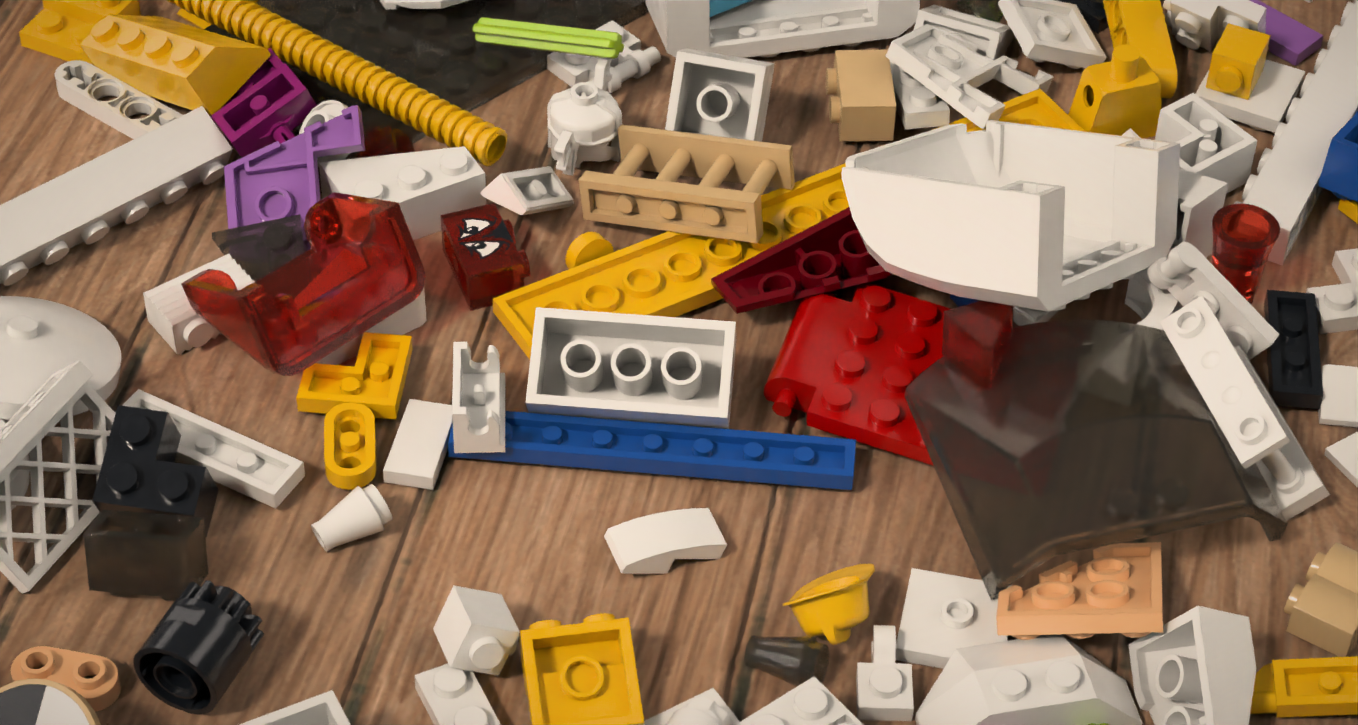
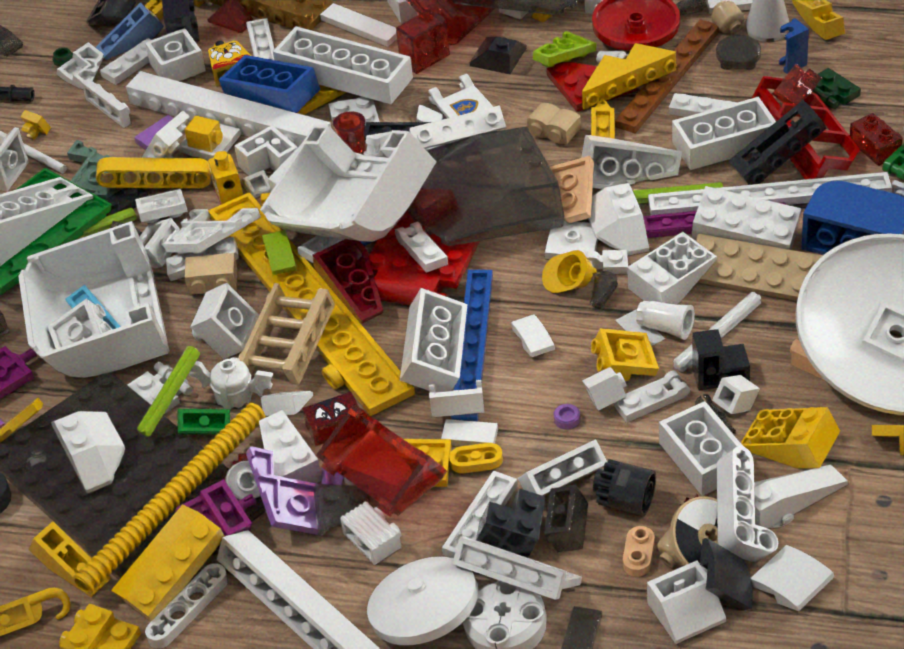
camera: 85 degrees left, 0 degrees up
white cone [311,484,393,552] -> none
none -> green slope [177,409,230,435]
none -> white plate [395,222,448,272]
none -> white brick [518,439,607,496]
none -> medium lavender tile [554,404,580,430]

